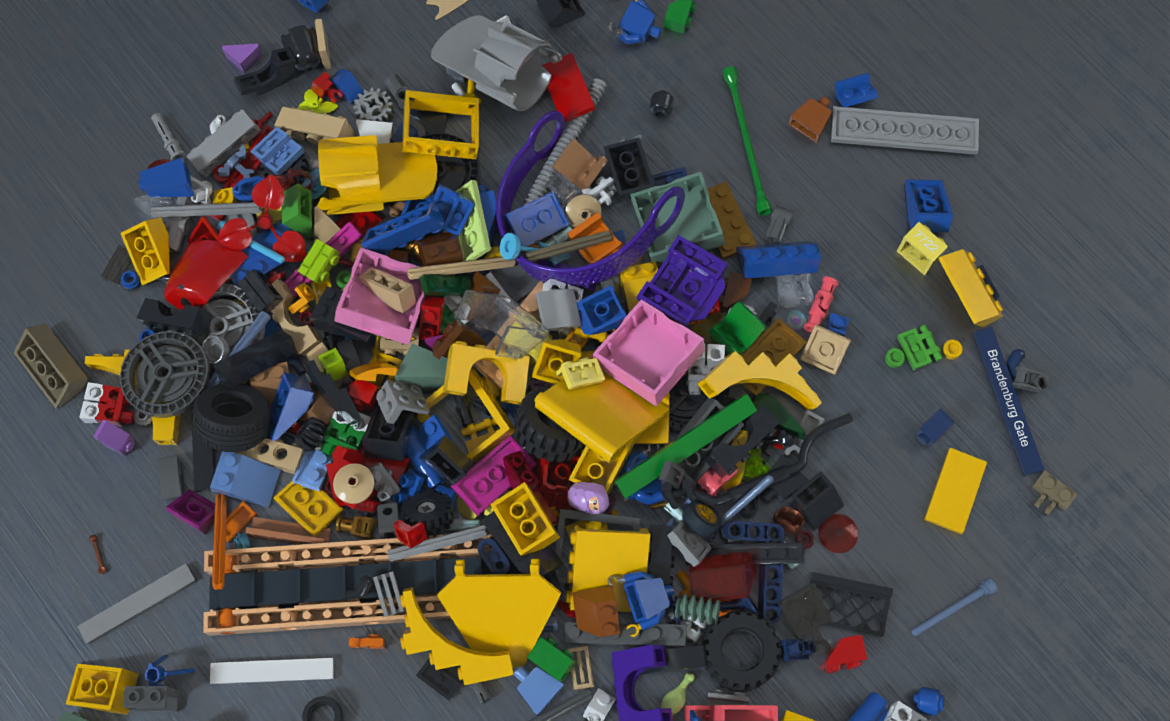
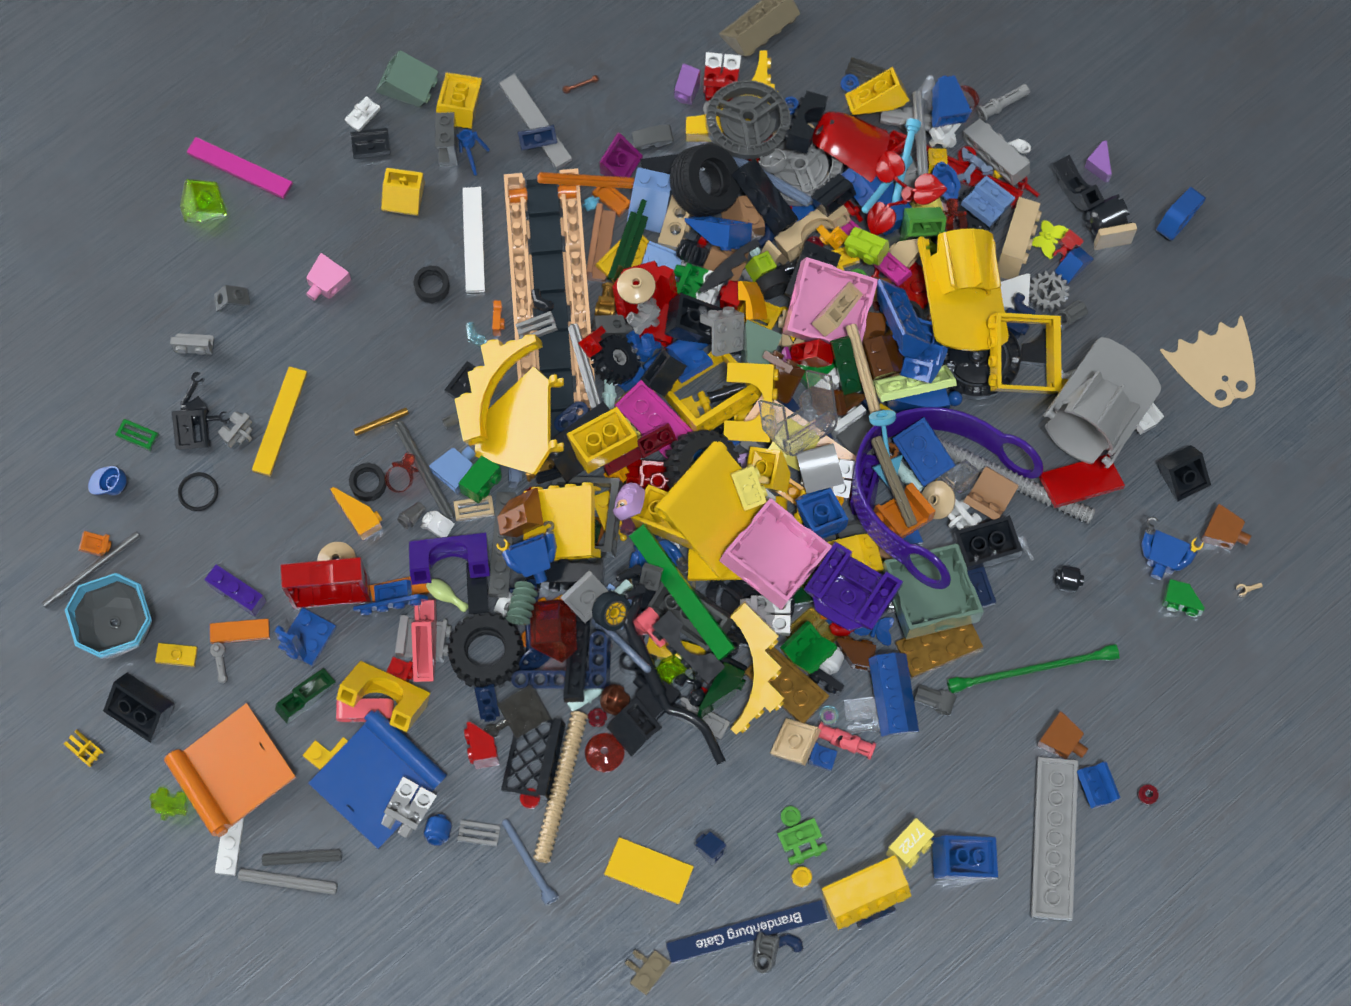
camera: 90 degrees right, 0 degrees up
none -> light grey tile [457,820,501,847]
none -> clear light blue arm [465,322,486,346]
none -> dark blue slope [517,124,558,150]
none -> red tile [520,788,540,809]
none -> tan piece [533,711,588,863]
none -> dark green fence [607,199,649,282]
none -> medium azure piece [892,118,921,202]
none -> dark blue arm [1012,292,1036,314]
none -> dark red plate [1138,785,1159,805]

